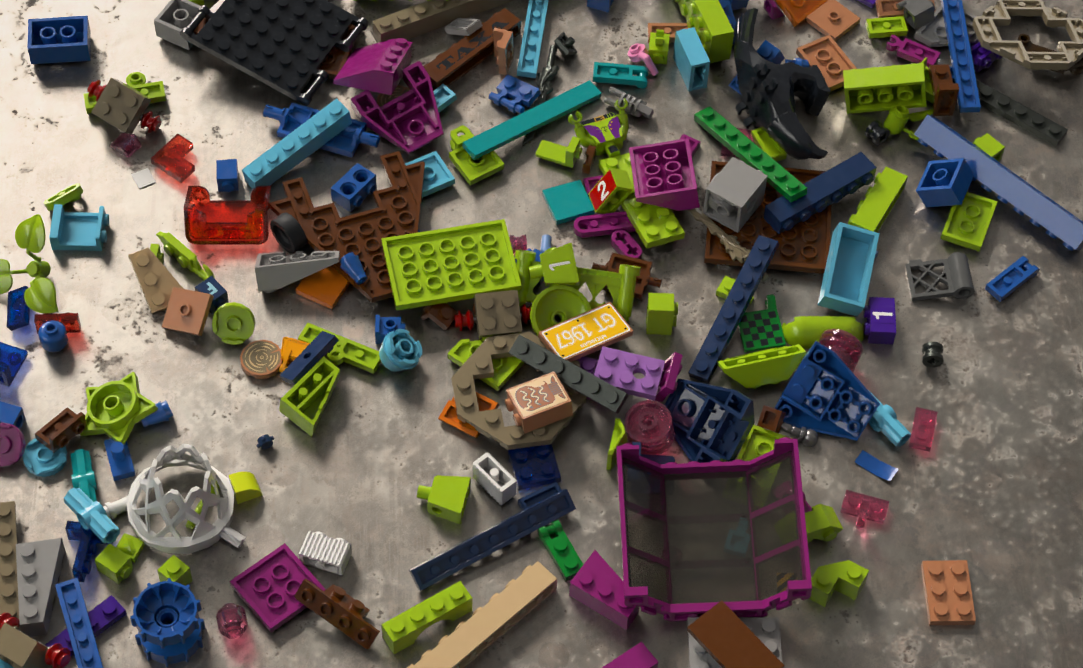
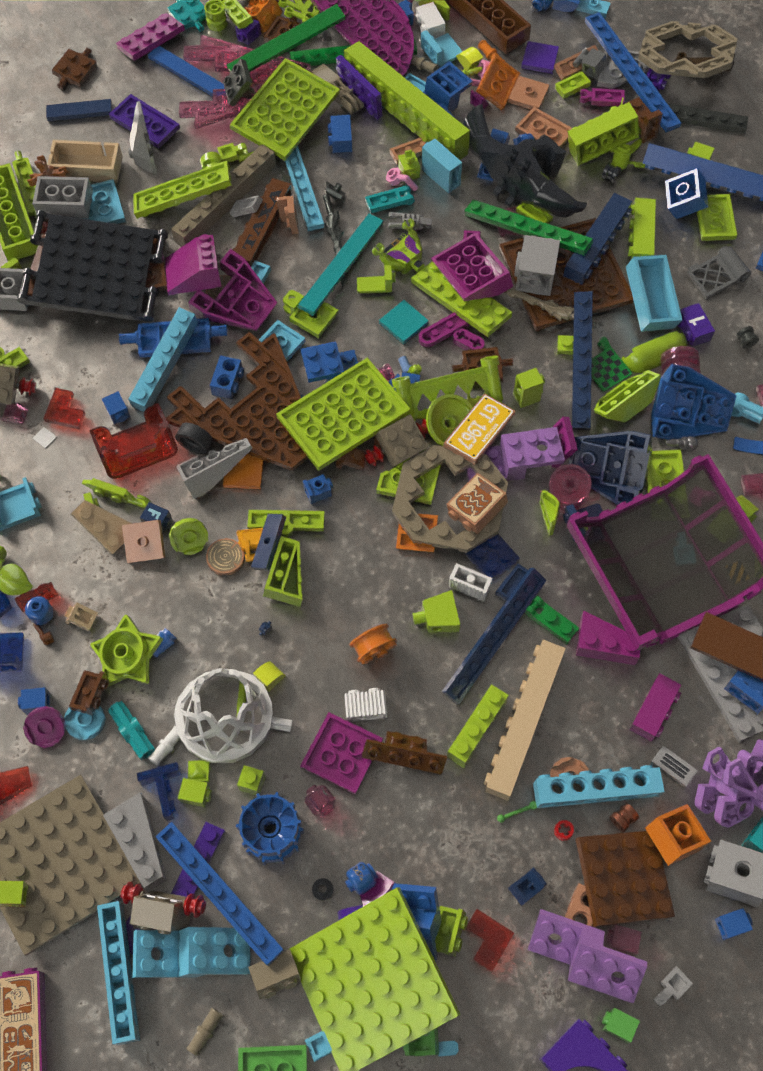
camera: 20 degrees left, 10 degrees up
medium azure piece [64,487,120,544] -> none
blue tile [104,439,136,481] -> none
blue cone [339,252,368,285] -> none
medium azure cone [379,329,422,372] -> none
blue plate [488,74,540,114] -> none
pearl dark grey plate [509,334,629,414] -> none
lime torso [529,243,580,287] -> none
reddish brown tile [582,145,596,174] -> none
magenta tile [583,175,603,198] -> none
lime brick [588,168,634,214] -> none
reddish brown plate [757,405,786,433] -> none
none -> reddish brown hand [33,624,54,645]
none -> tan bracket [64,602,98,631]
none -> blue bracket [301,341,358,383]
none -> orange wheel [349,623,397,665]

